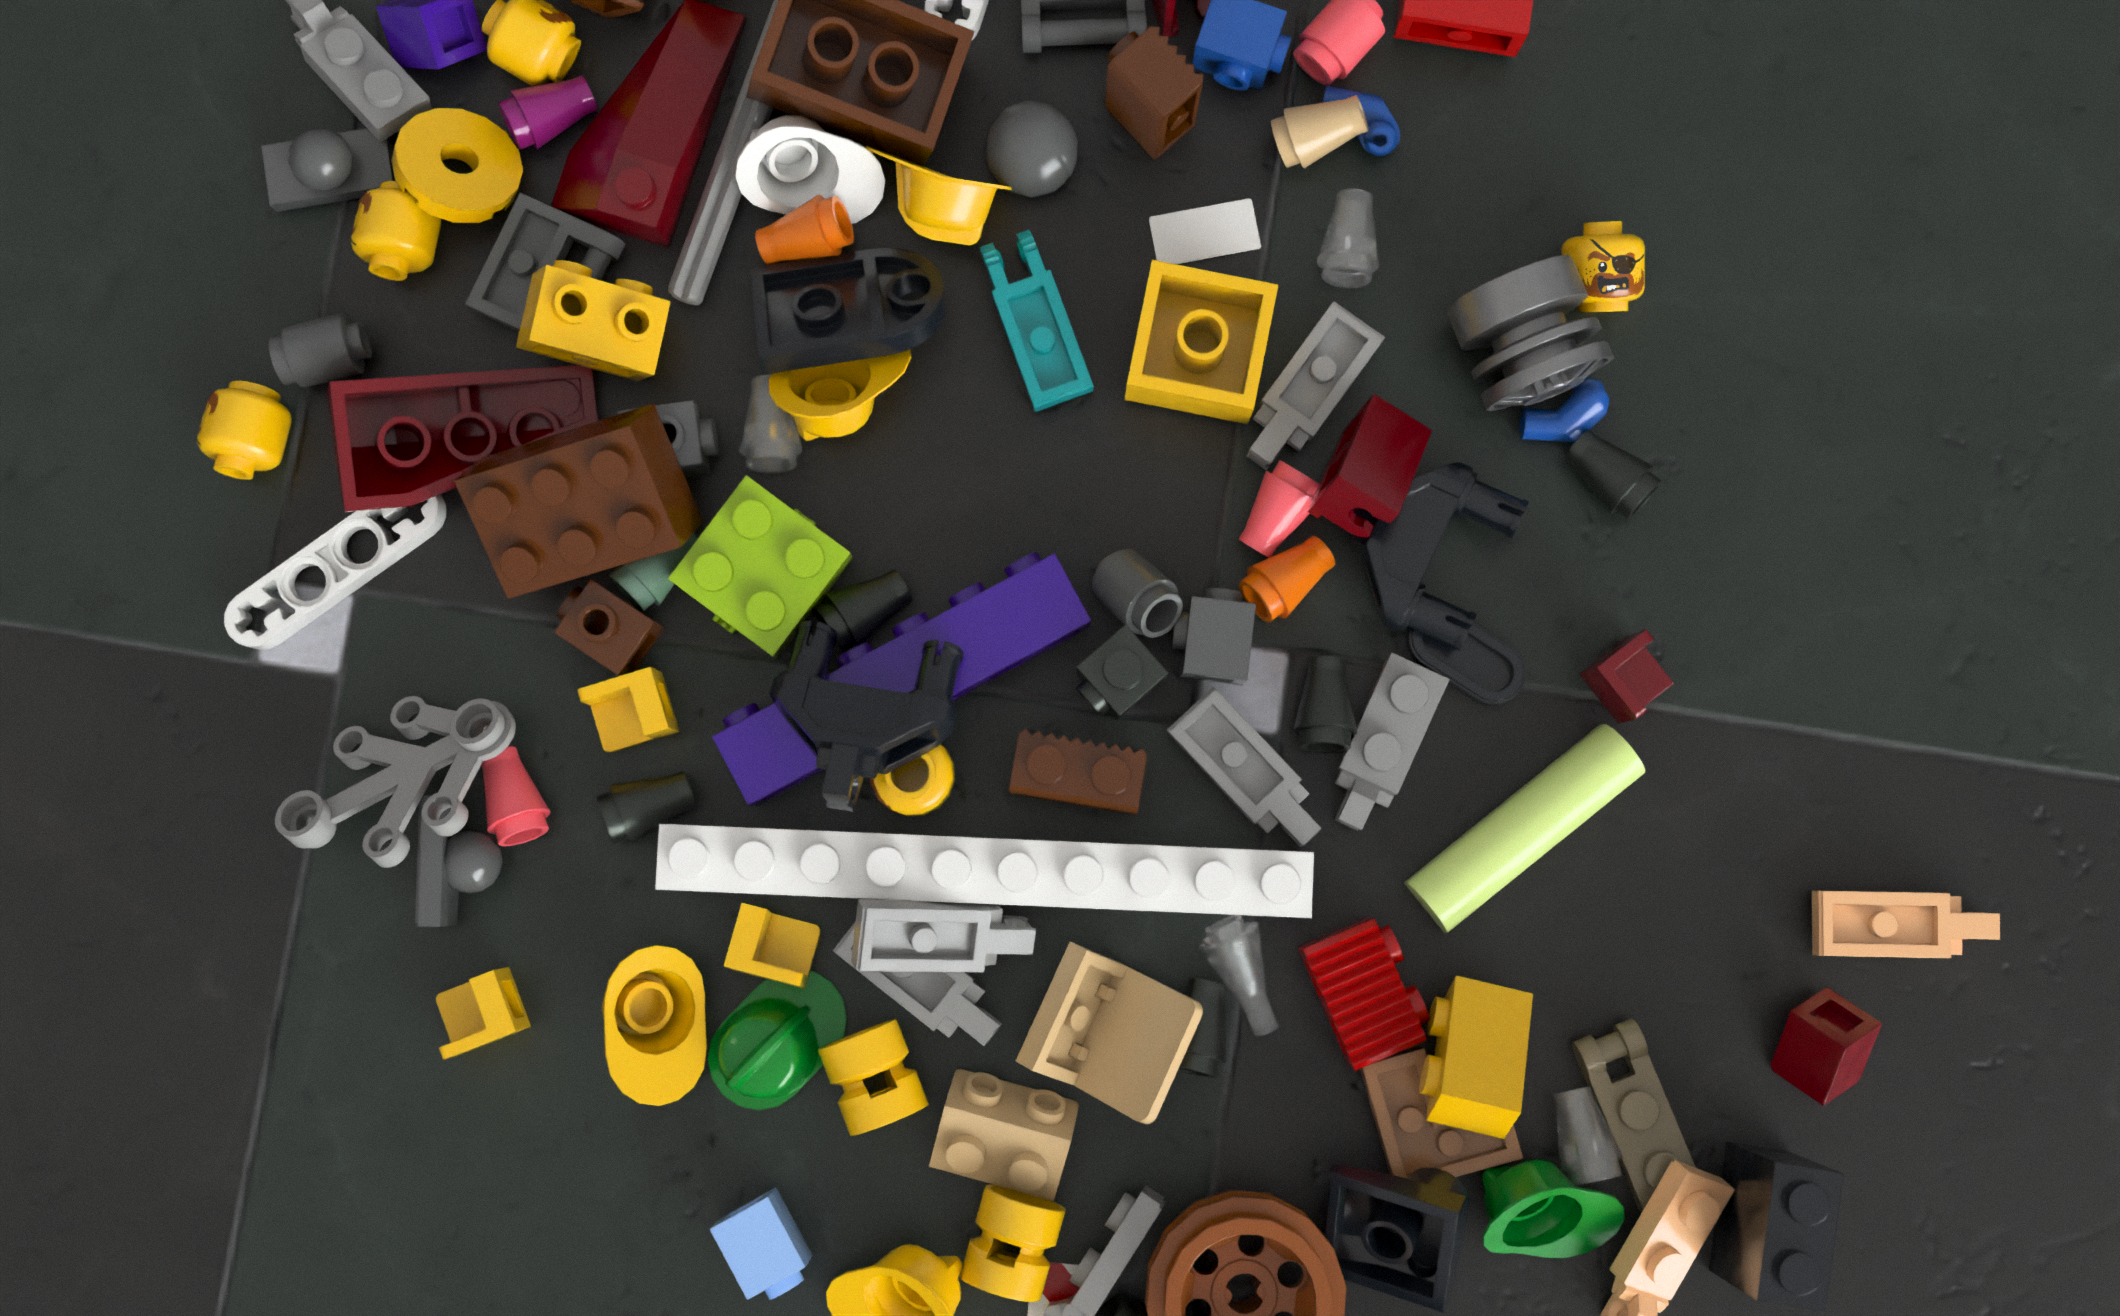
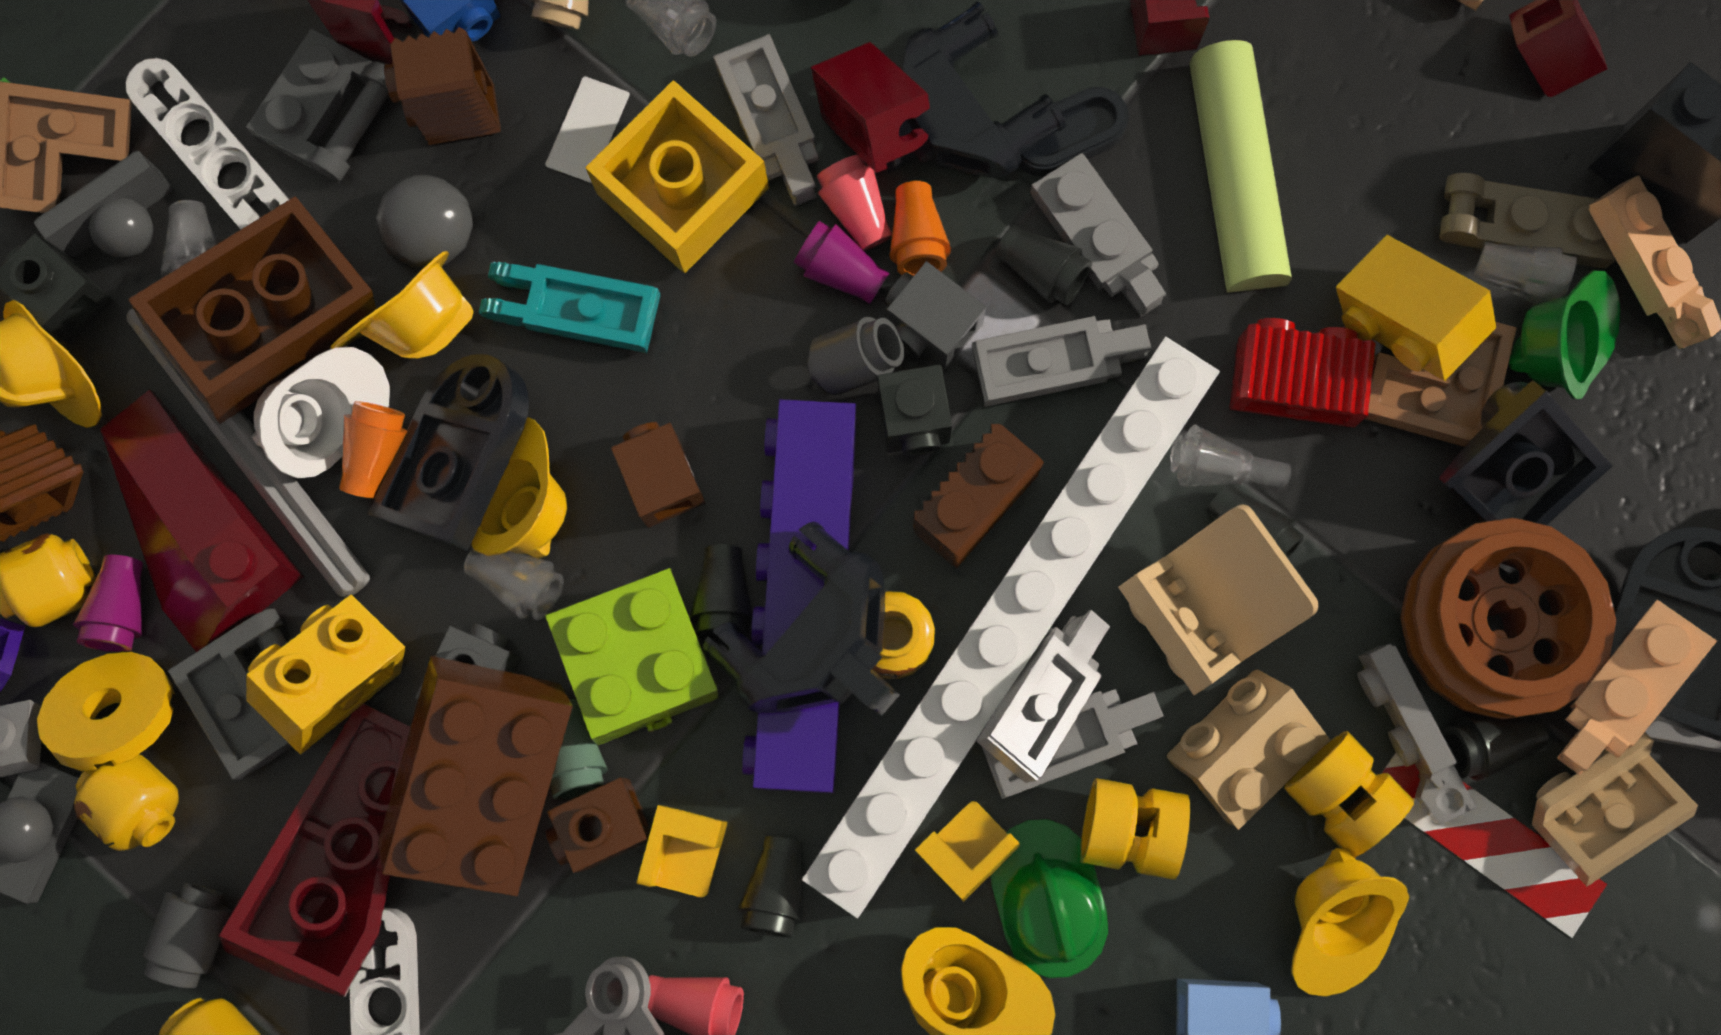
camera: 55 degrees left, 5 degrees down
none -> reddish brown brick [611,422,706,528]
none -> magenta cone [793,221,889,304]

